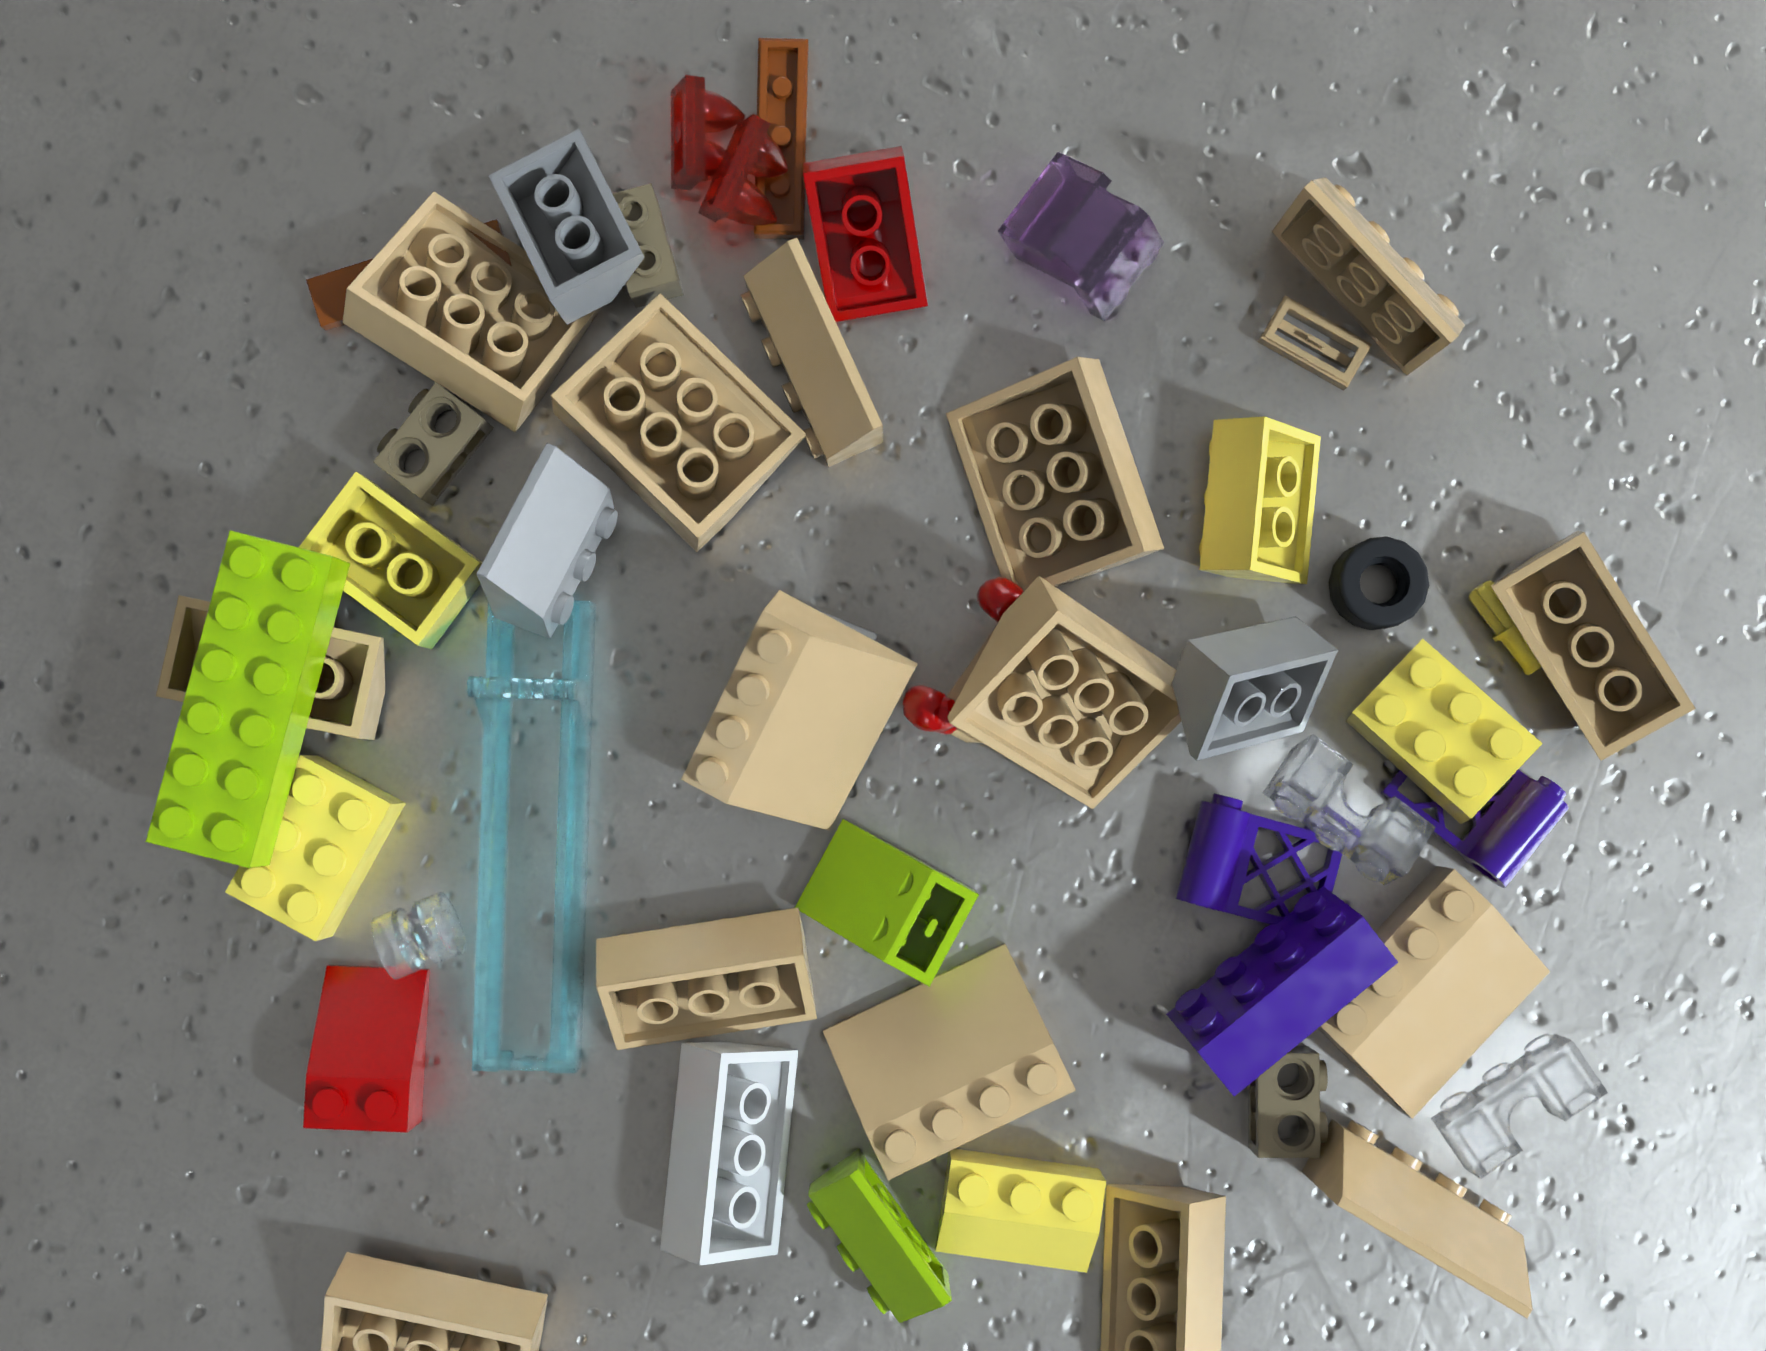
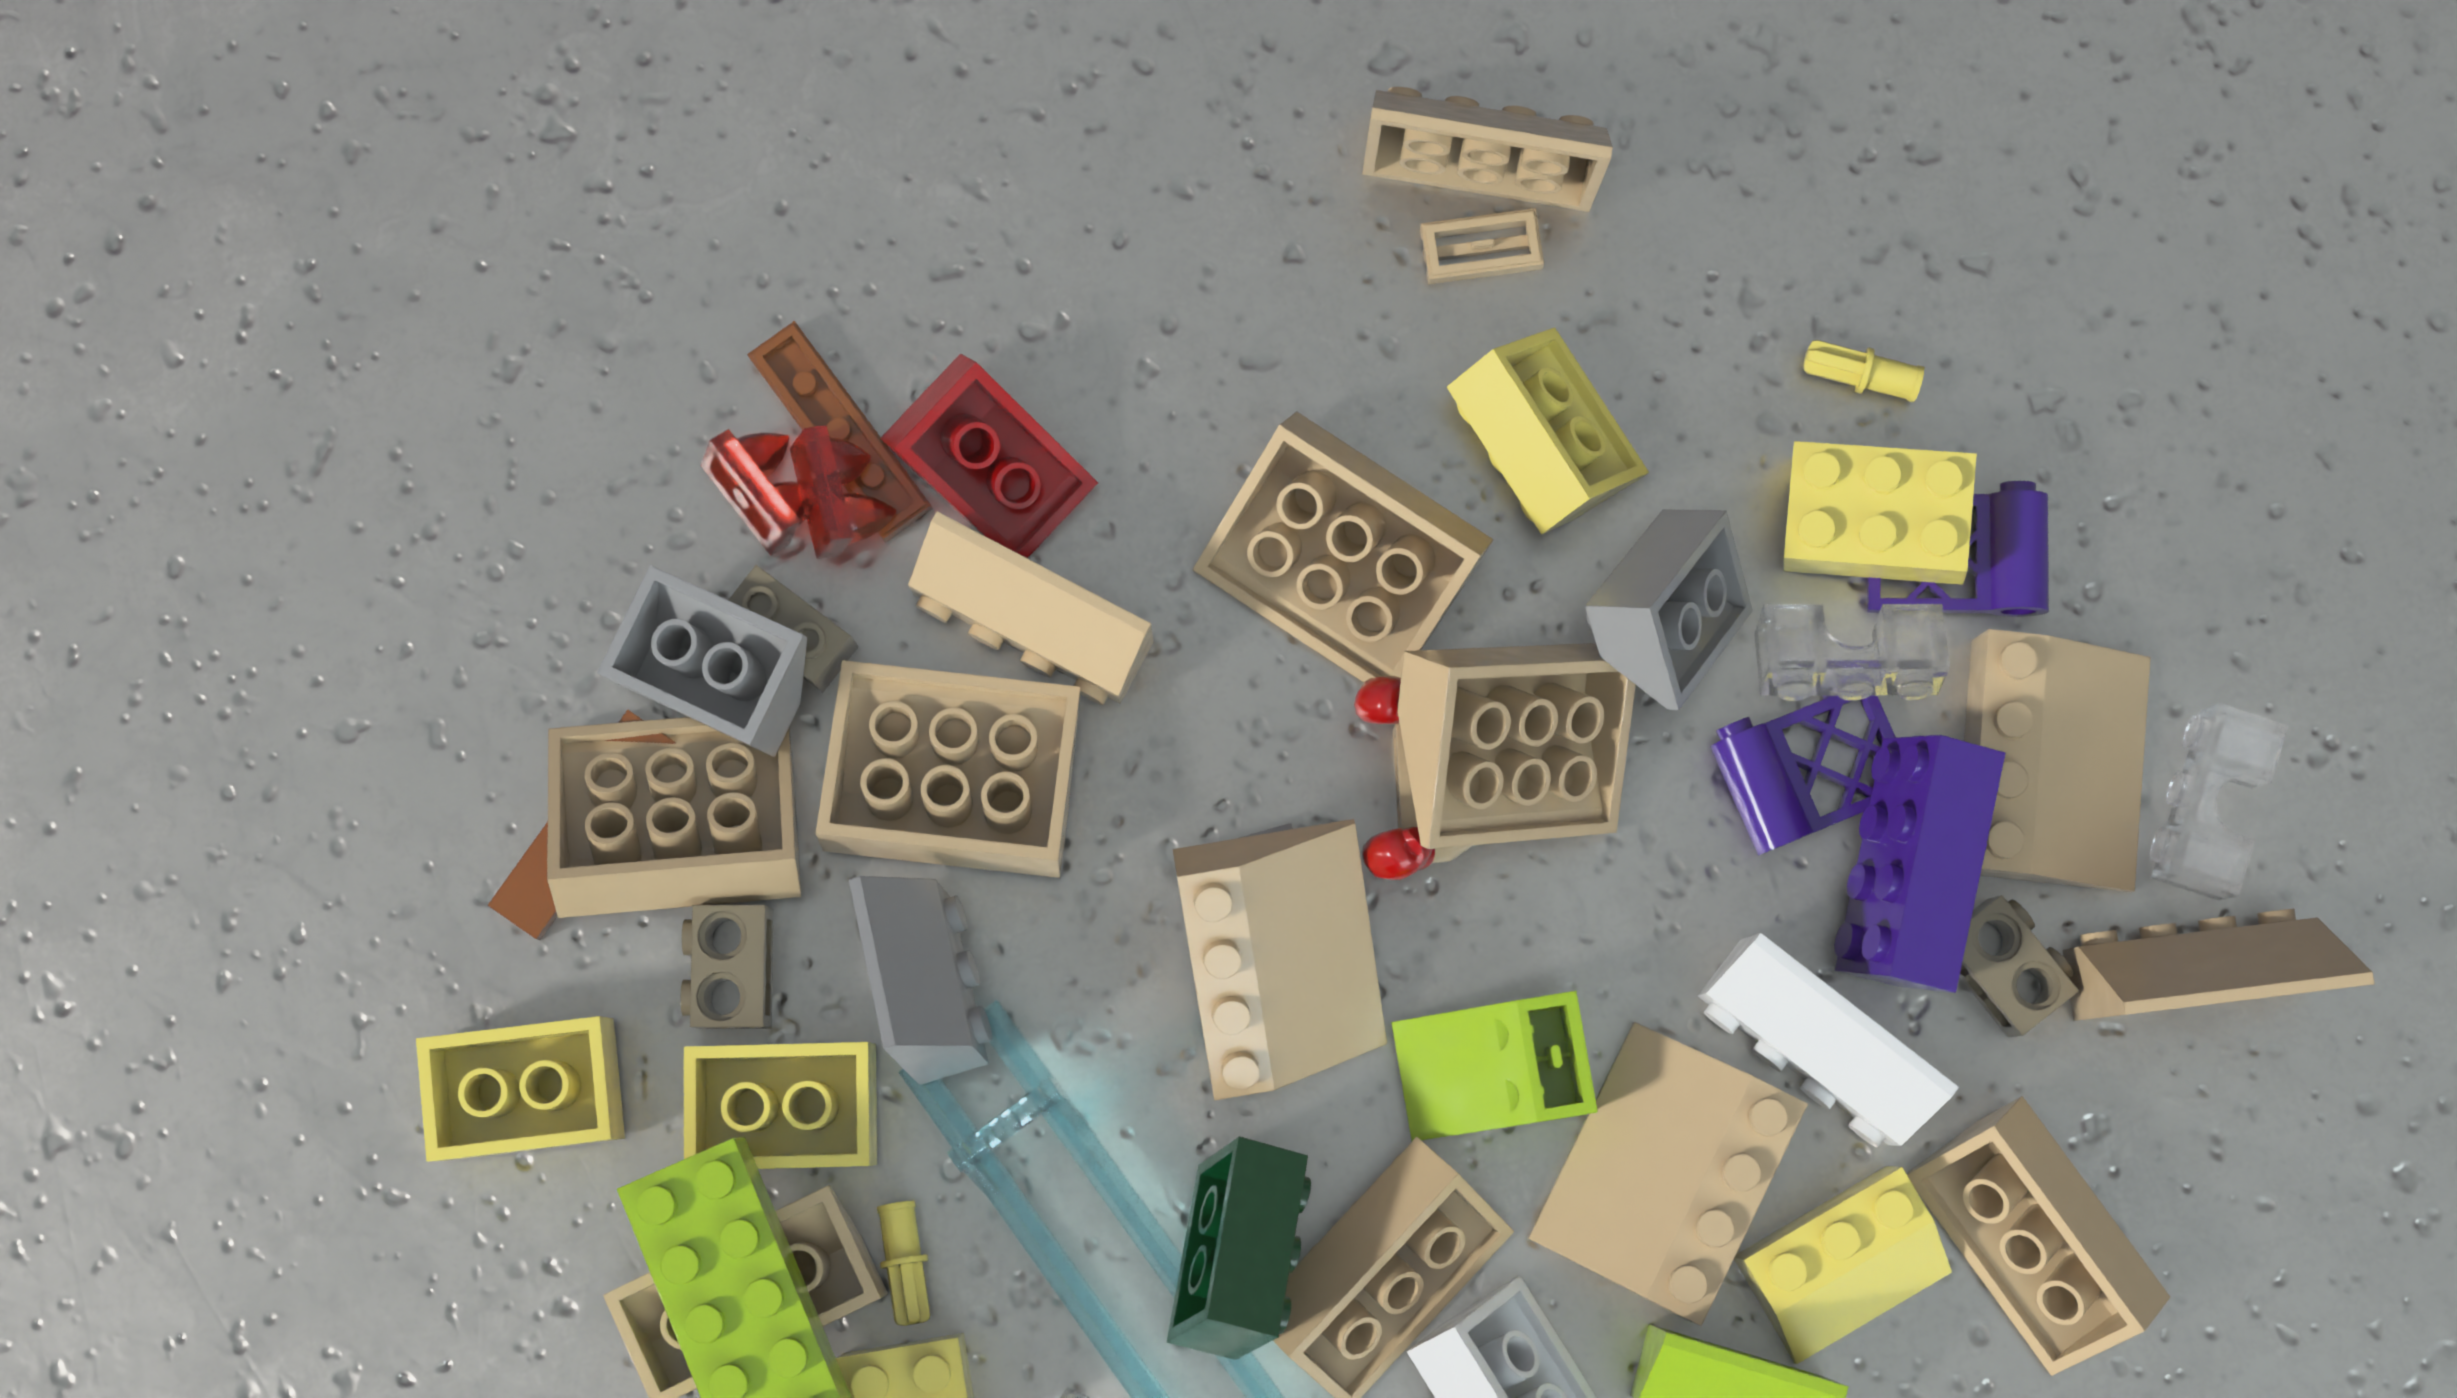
camera: 35 degrees left, 5 degrees down
clear purple piece [998,152,1164,321] -> none
black tyre [1328,536,1429,630] -> none
tan slope [1491,531,1696,761] -> none
none -> light yellow brick [416,1016,625,1162]
none -> light yellow axle [877,1200,931,1326]
none -> dark green brick [1167,1136,1311,1360]
none -> white slope [1697,933,1959,1148]

